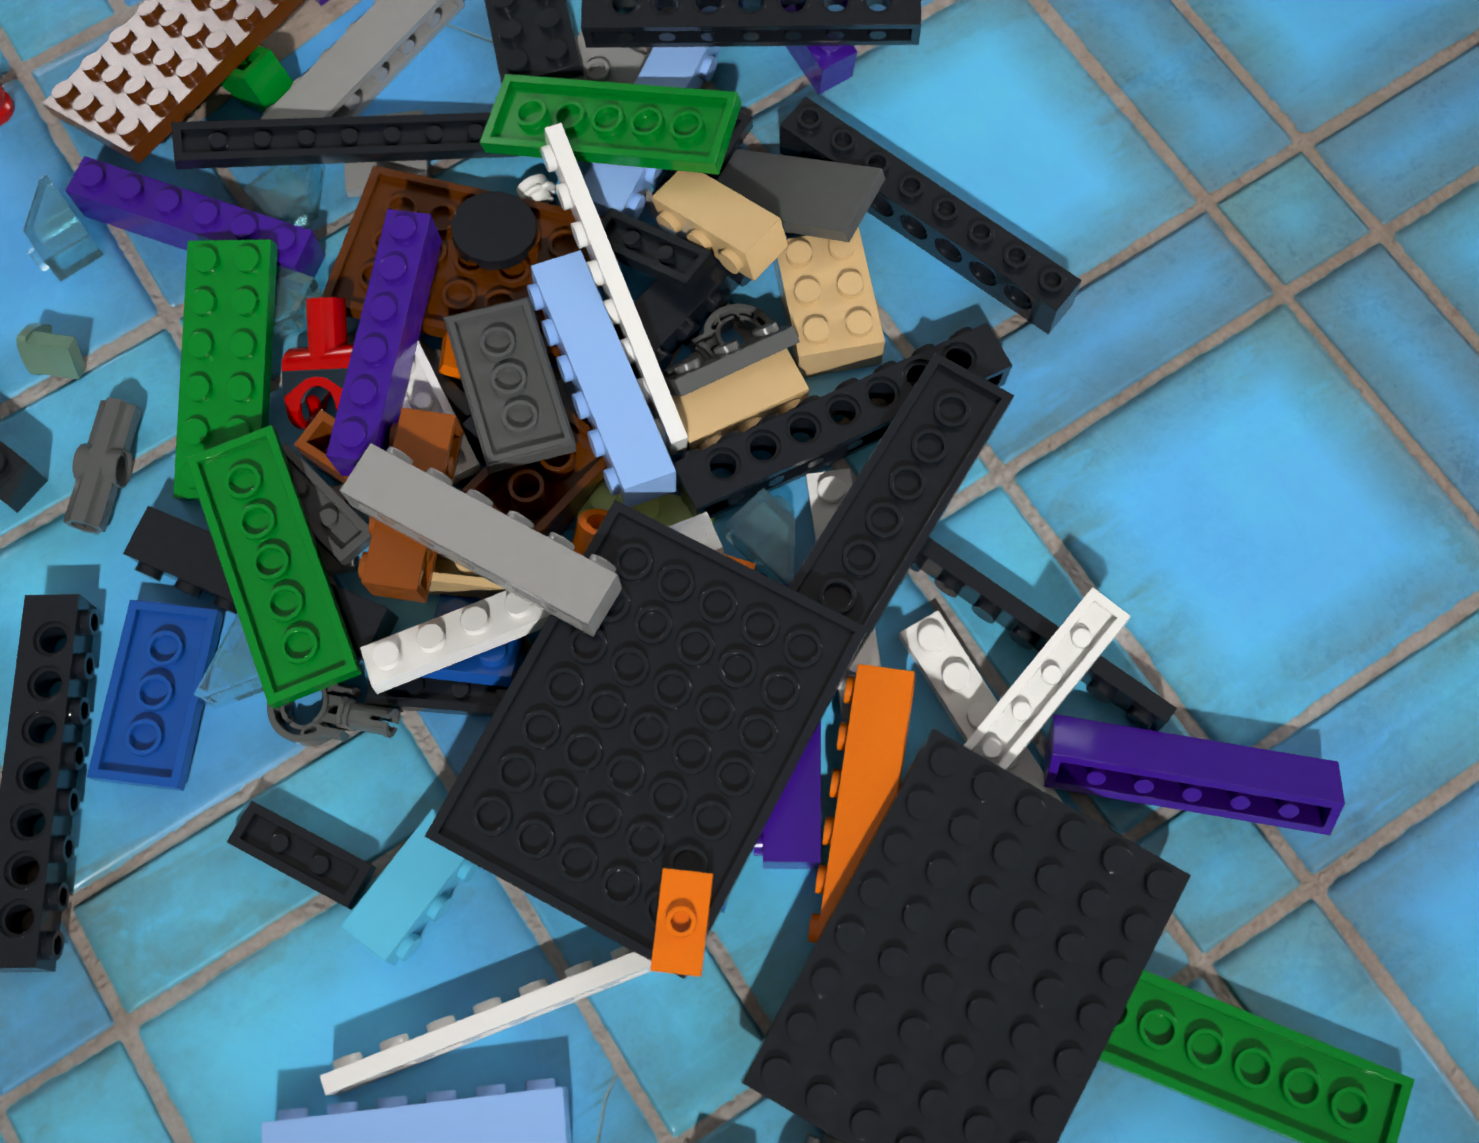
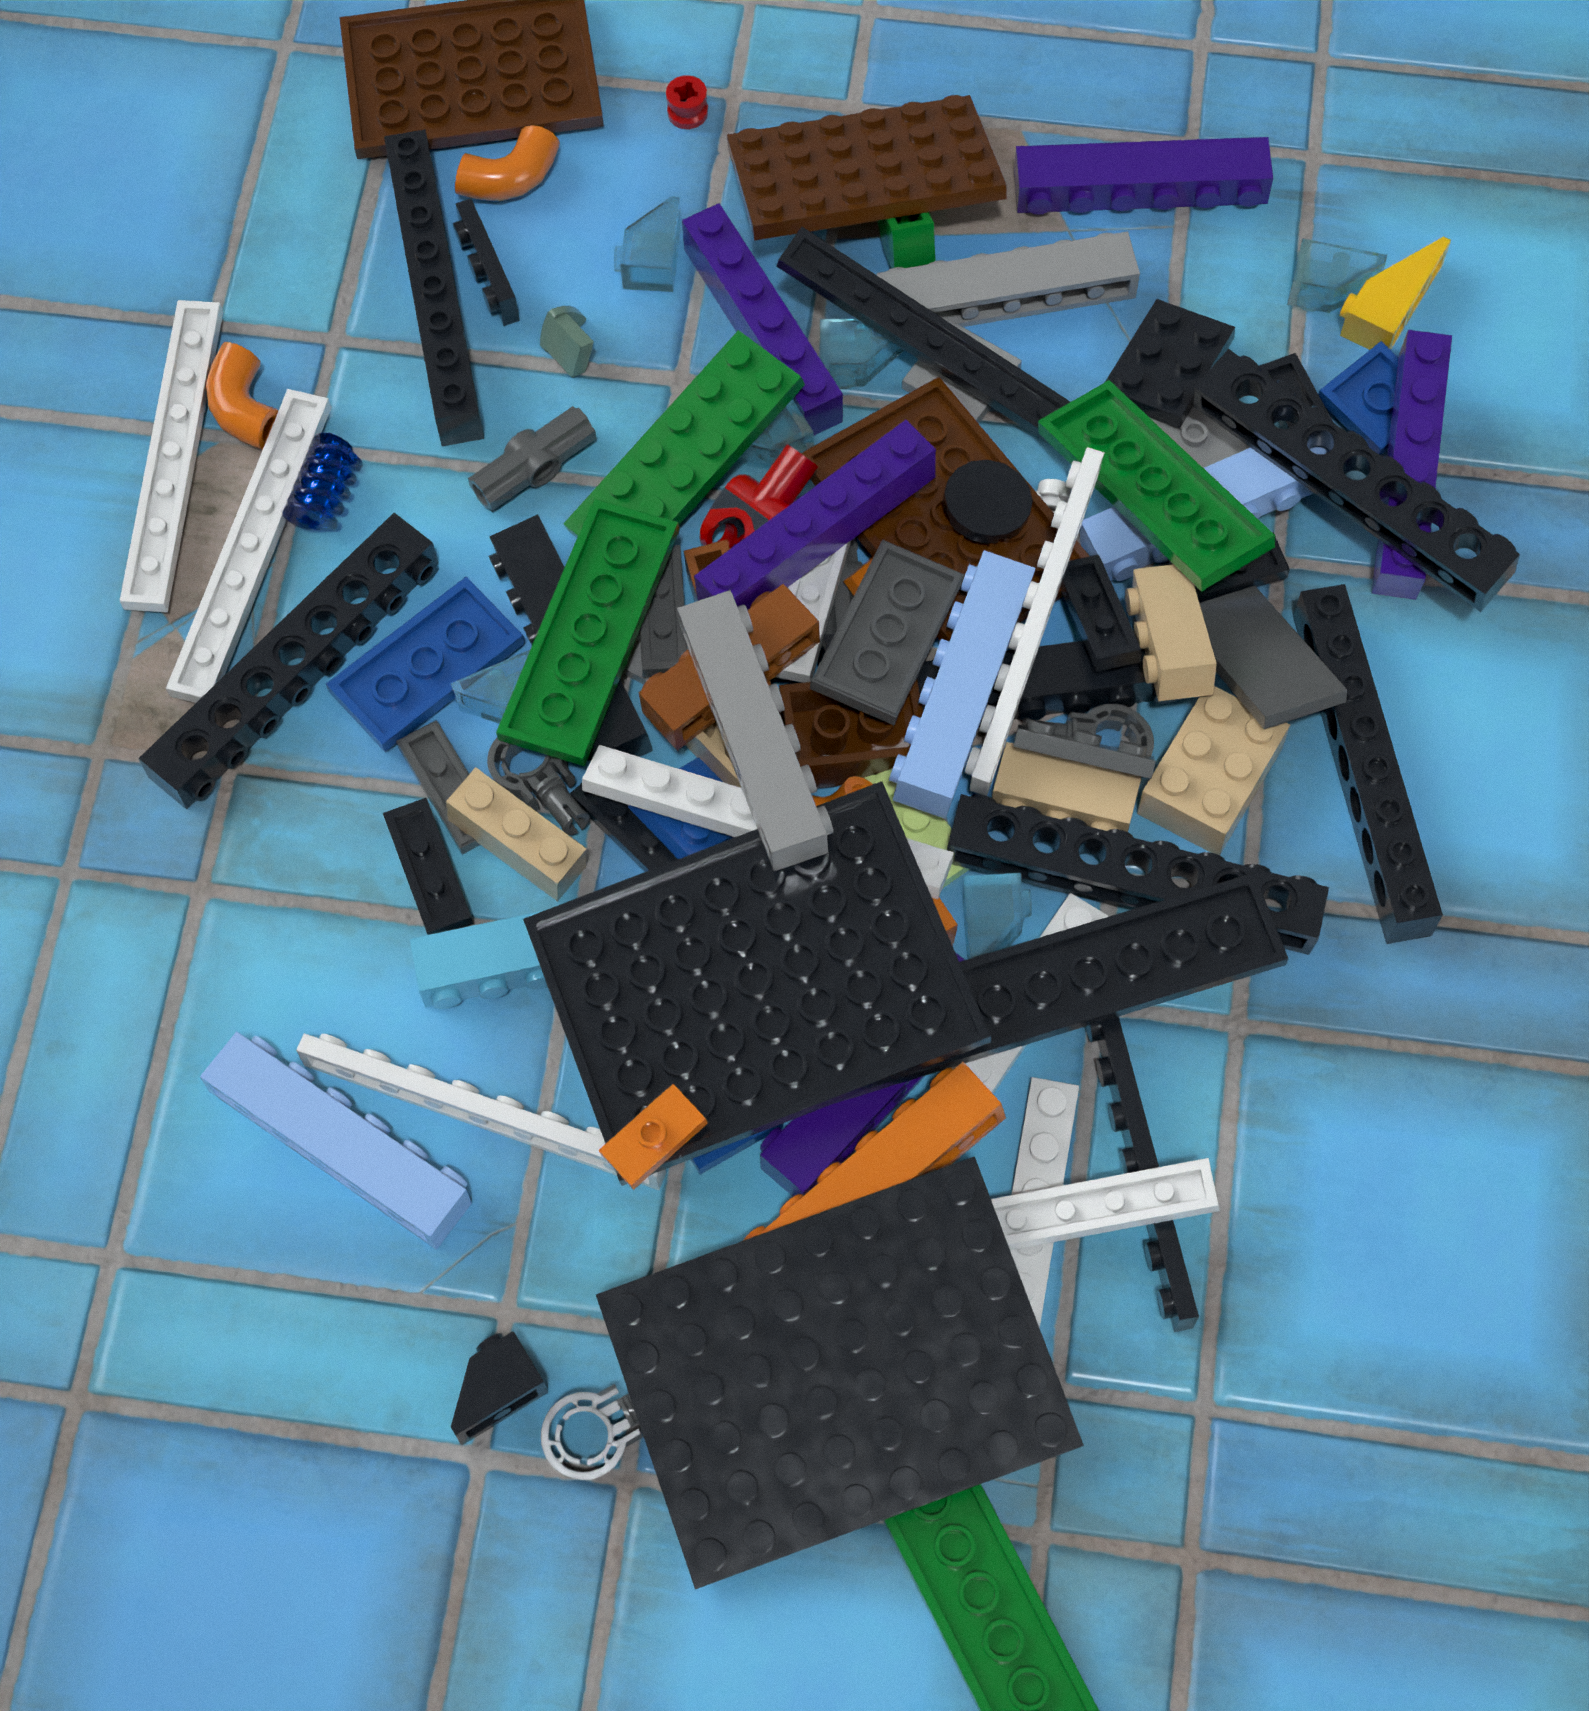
camera: 40 degrees right, 5 degrees down
dark purple brick [1044,714,1345,835] -> none
none -> dark grey tile [396,720,480,855]
none -> tan brick [446,767,587,902]

